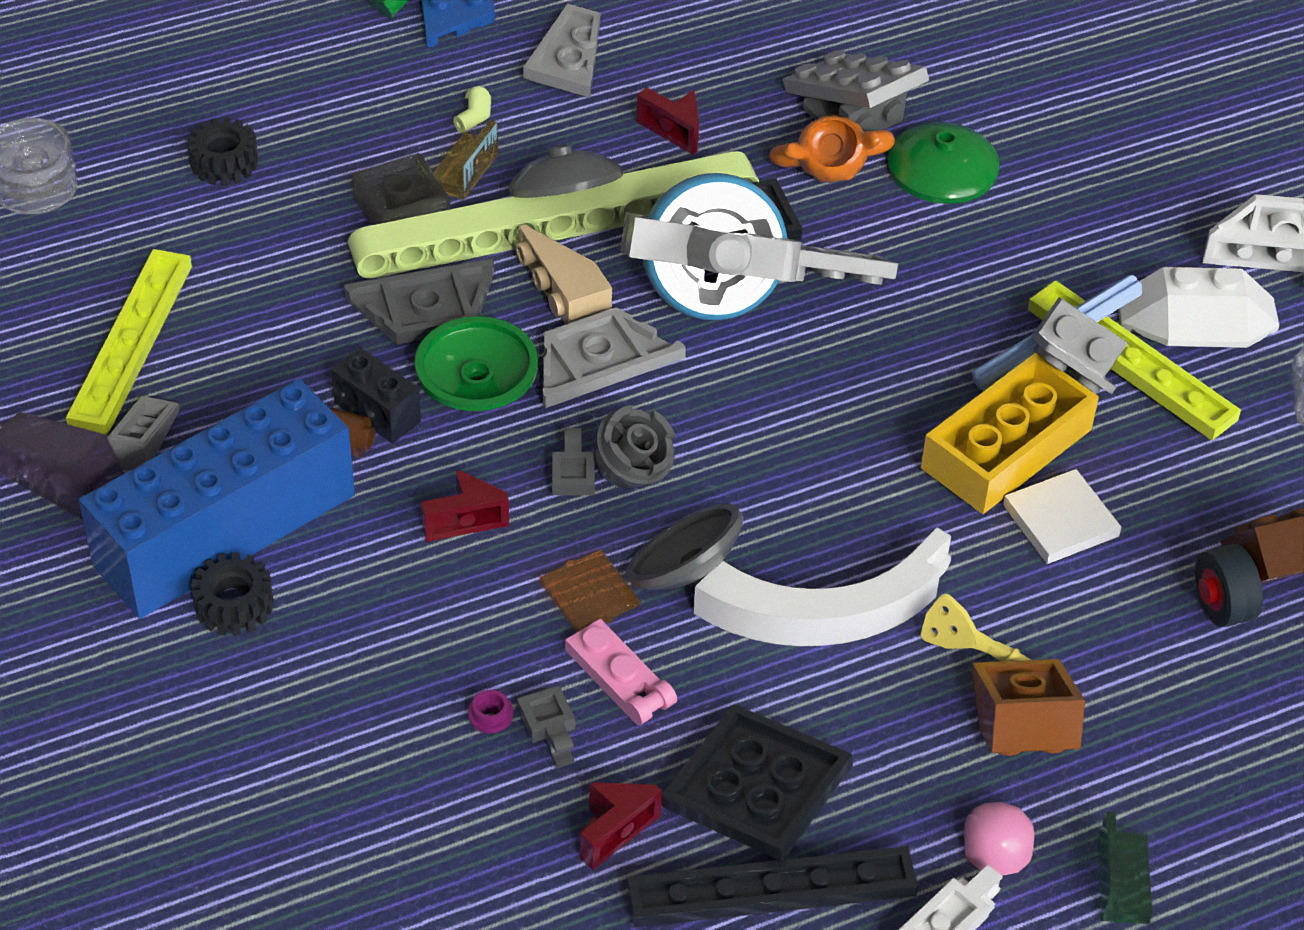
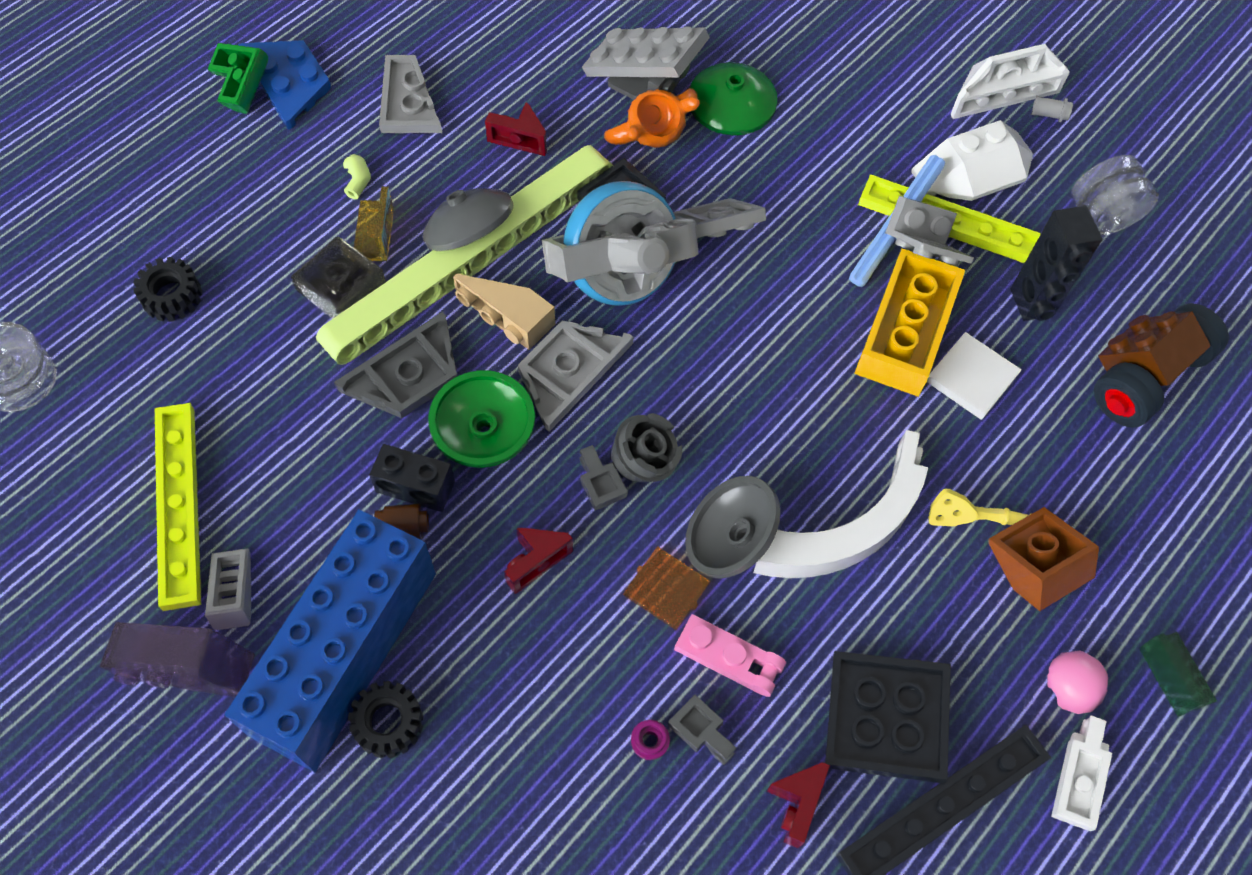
camera: 25 degrees left, 15 degrees up
none -> black brick [1010,205,1103,321]

